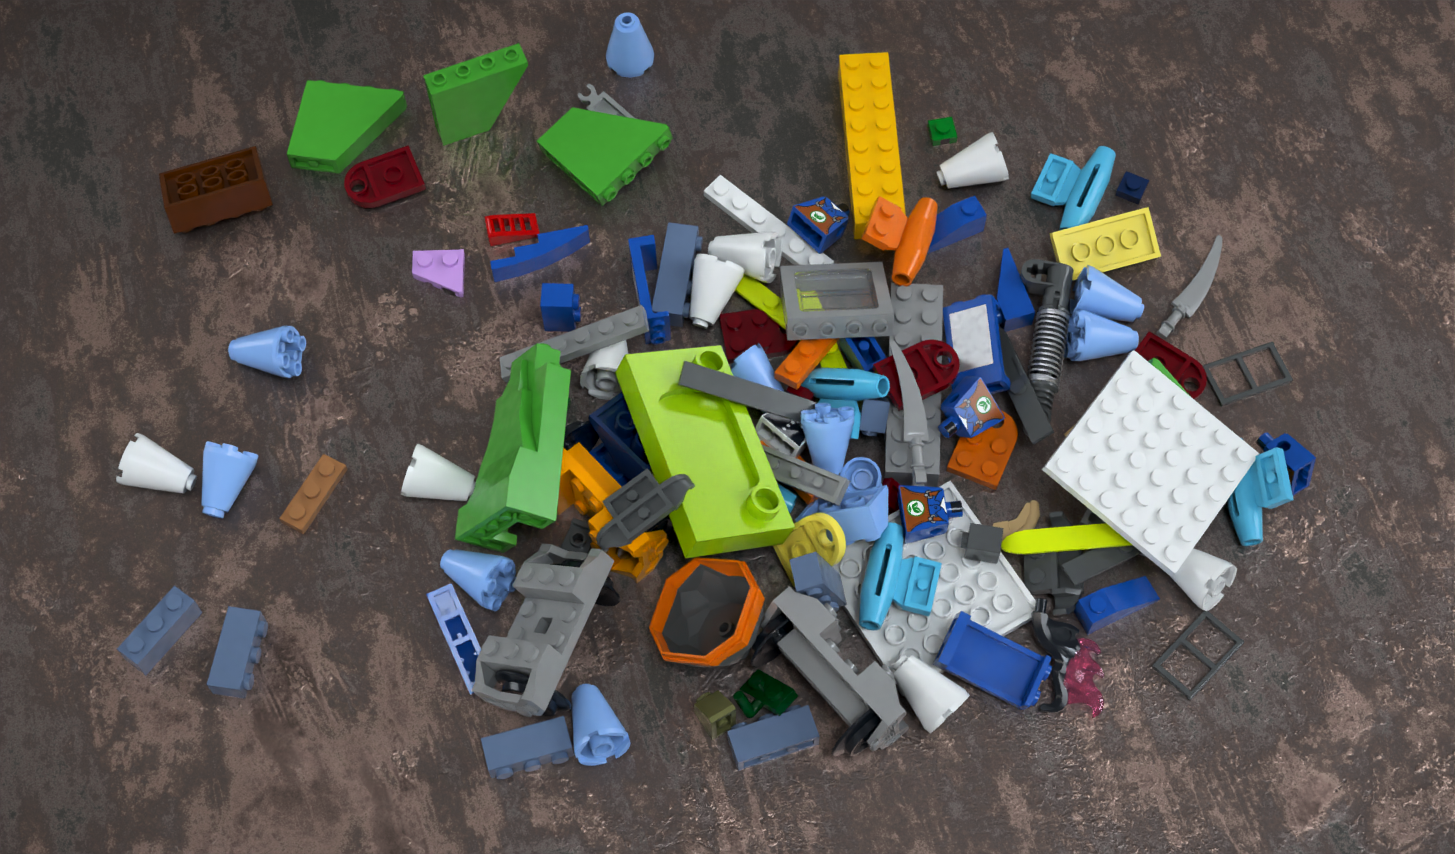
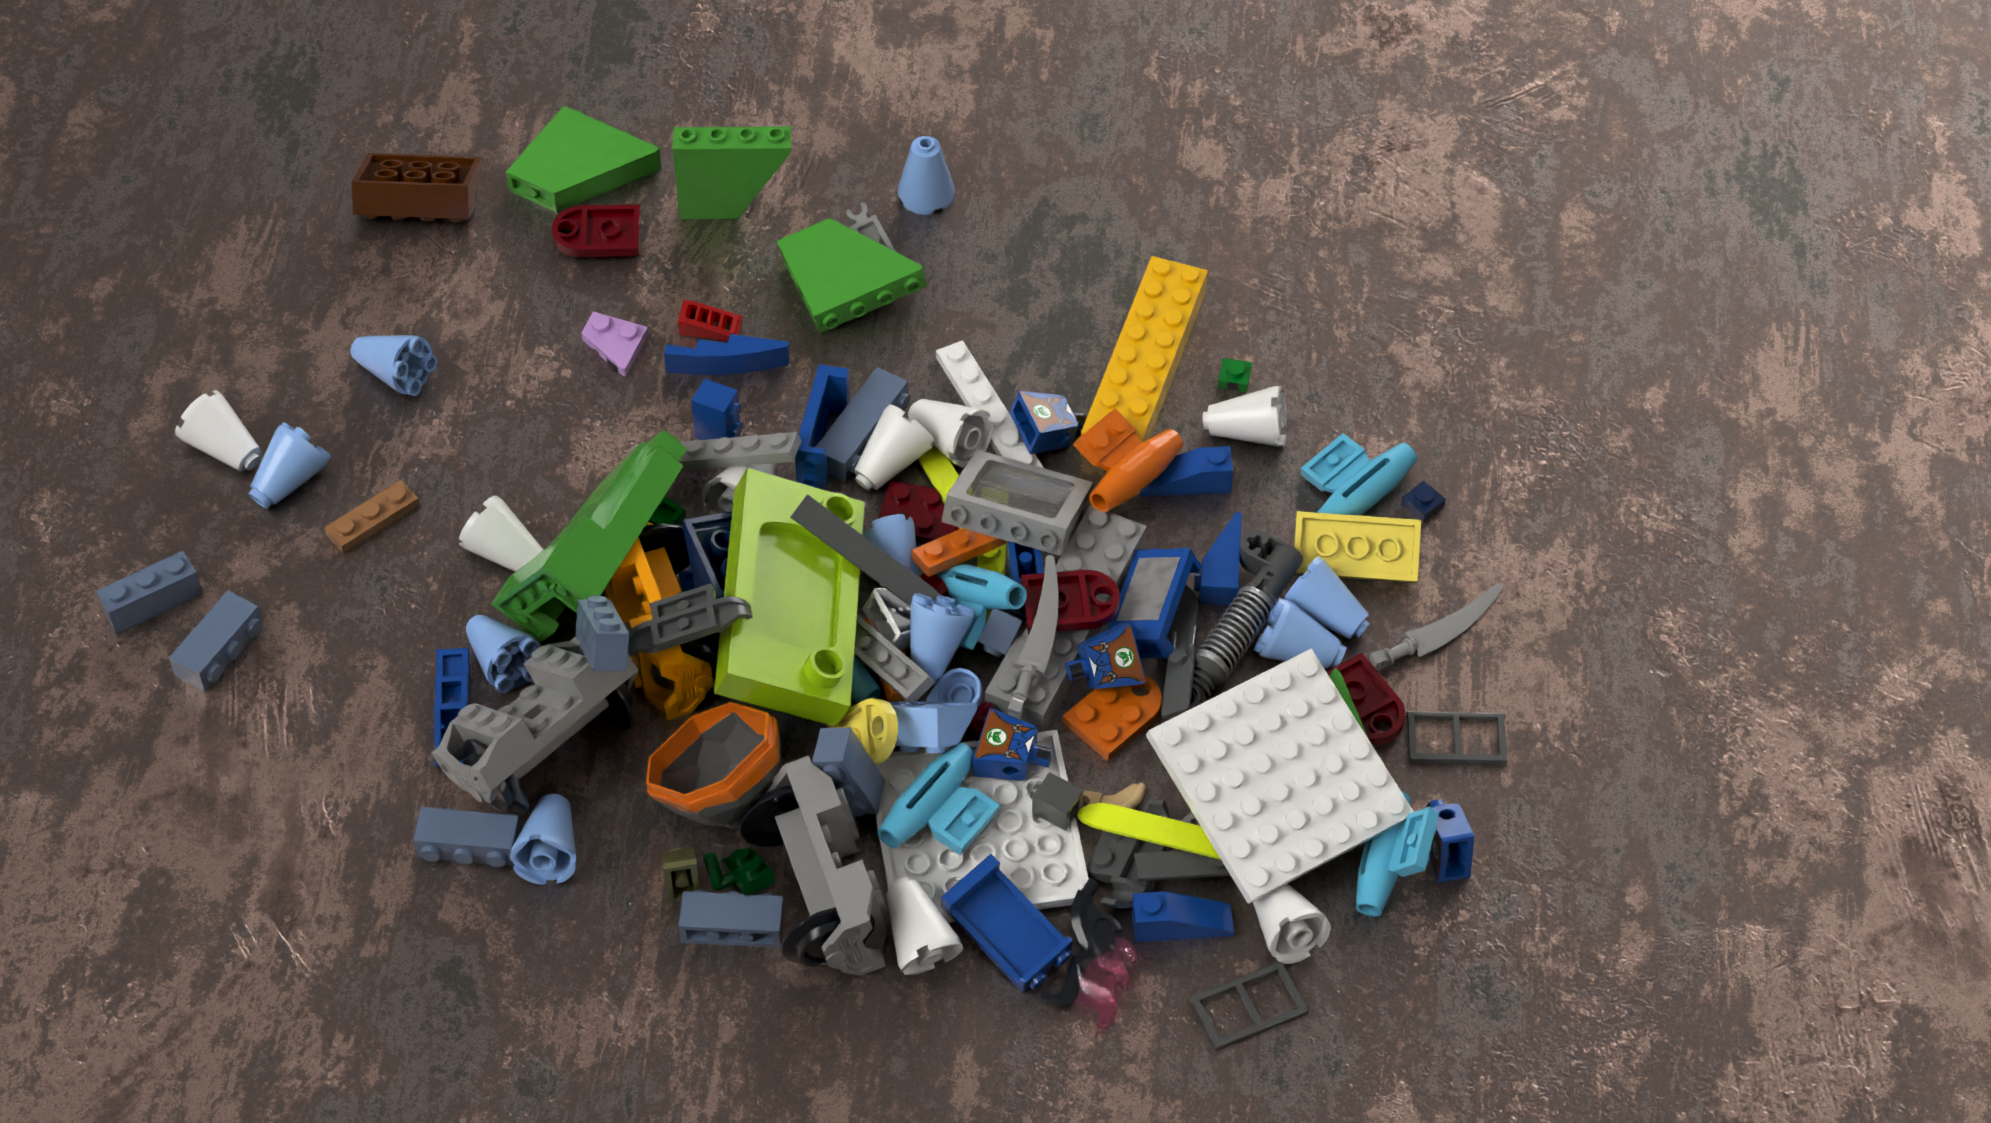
camera: 20 degrees right, 10 degrees down
none -> sand blue brick [575,596,629,671]

